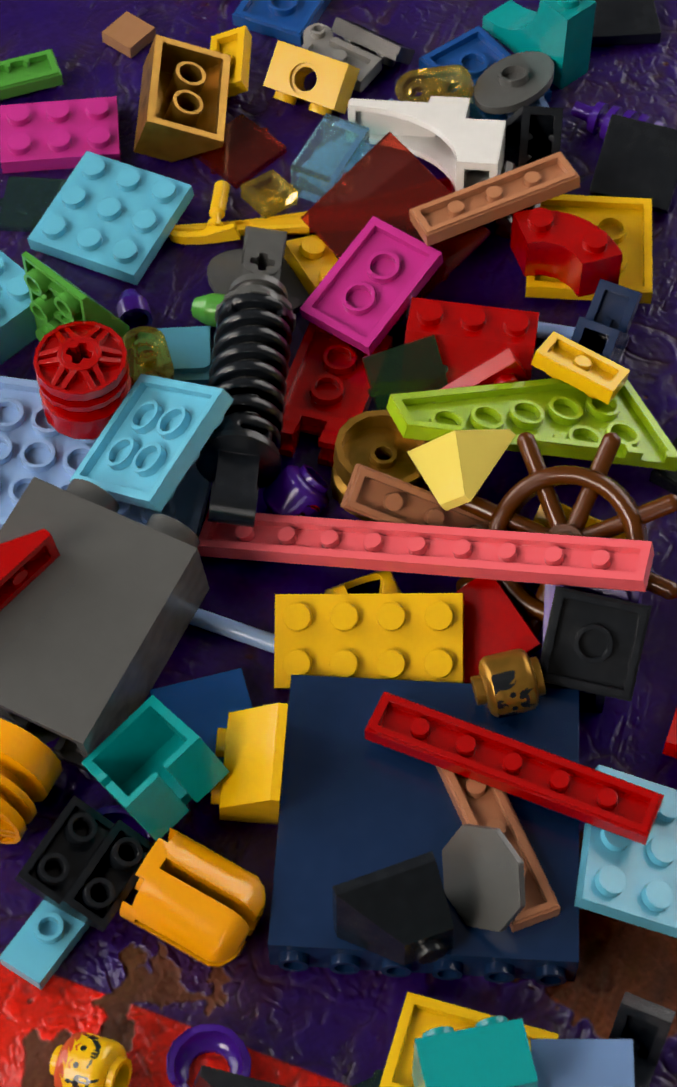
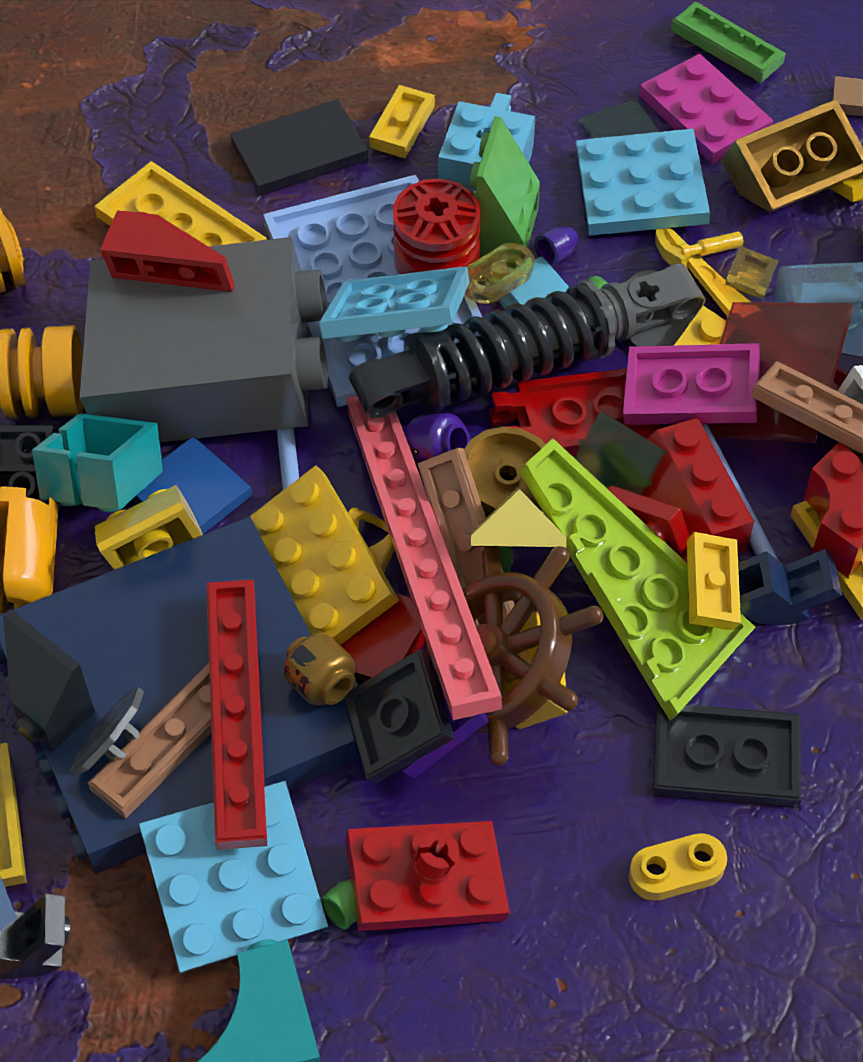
camera: 60 degrees right, 0 degrees up
clear red piece [194,114,287,189] -> none

